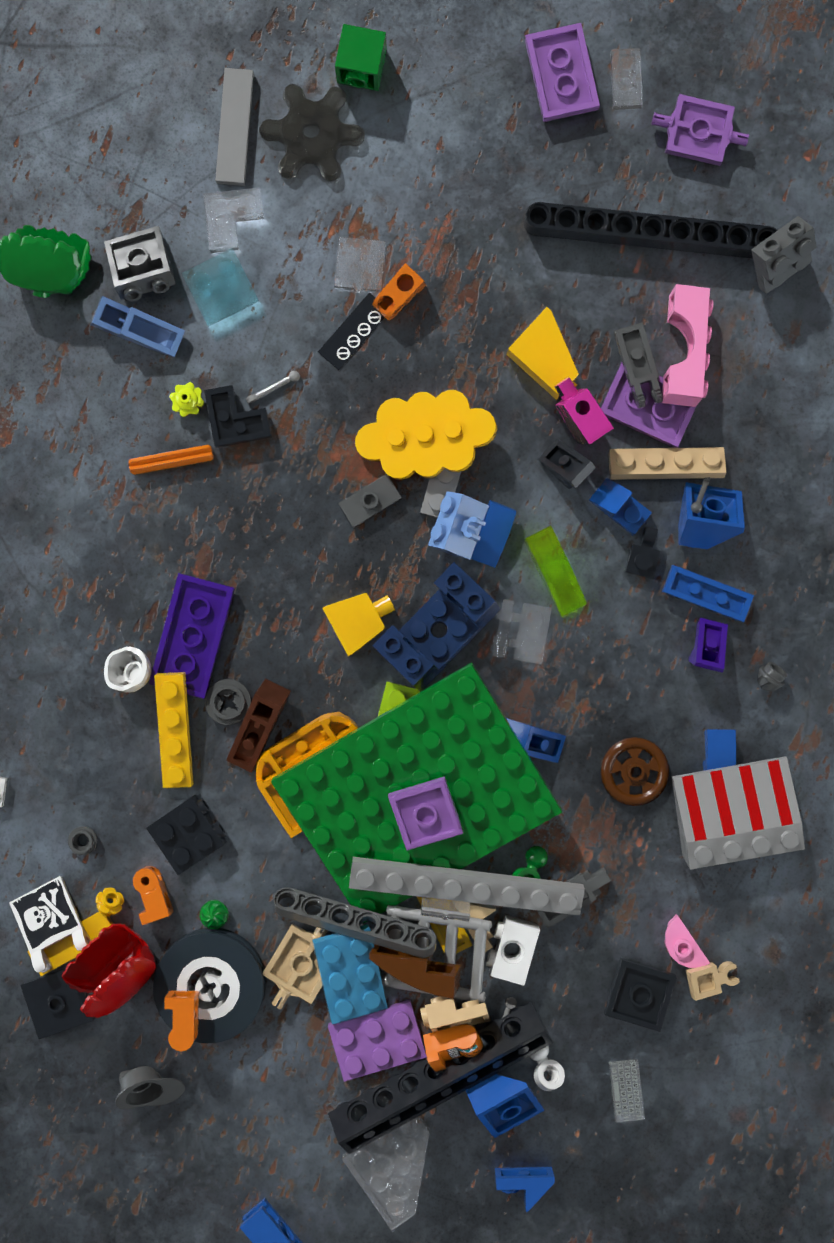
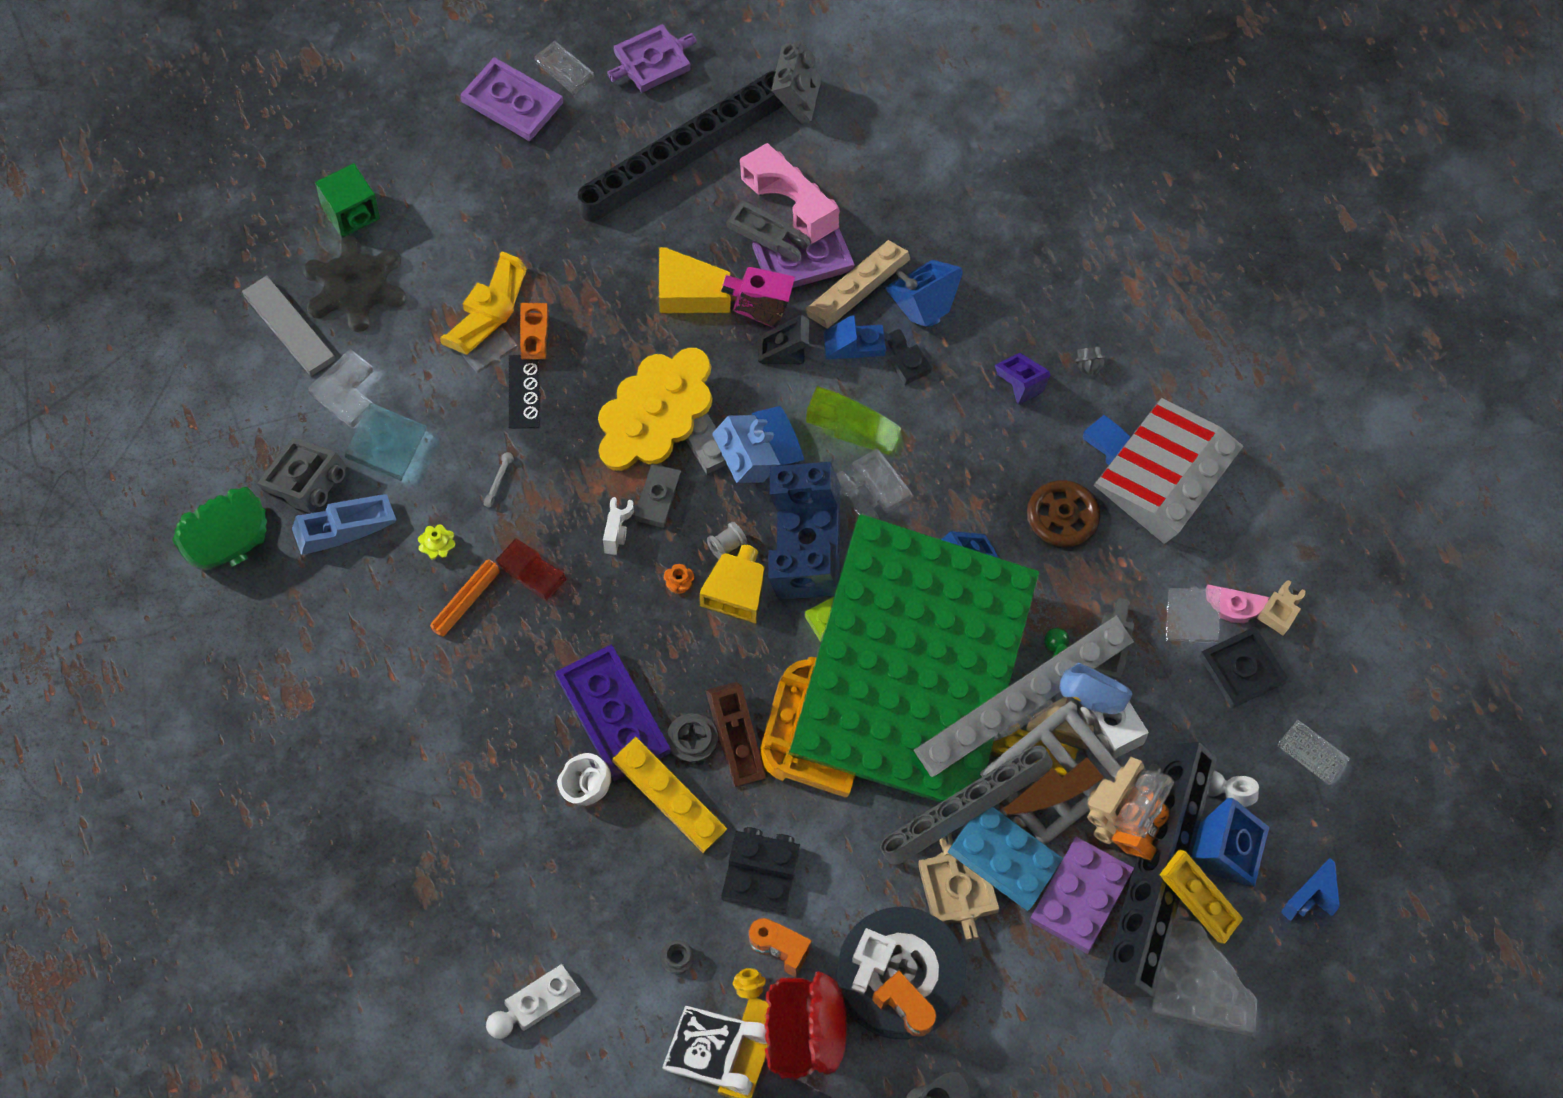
camera: 45 degrees left, 25 degrees down
green plate [200,900,229,929] -> none
black plate [204,385,272,448] -> none
medium lavender plate [388,777,463,850] -> none
blue plate [662,565,754,622] -> none
none -> yellow plate [440,252,527,355]
none -> clear red slope [496,538,567,601]
none -> white plate [603,497,634,555]
none -> orange plate [664,564,694,594]
none -> light grey bush [707,521,748,559]
none -> white plate [852,928,897,994]
none -> medium blue piece [1060,662,1132,714]
none -> clear plate [1113,769,1174,838]
none -> yellow tile [1159,850,1243,943]
none -> clear piece [1166,586,1221,644]

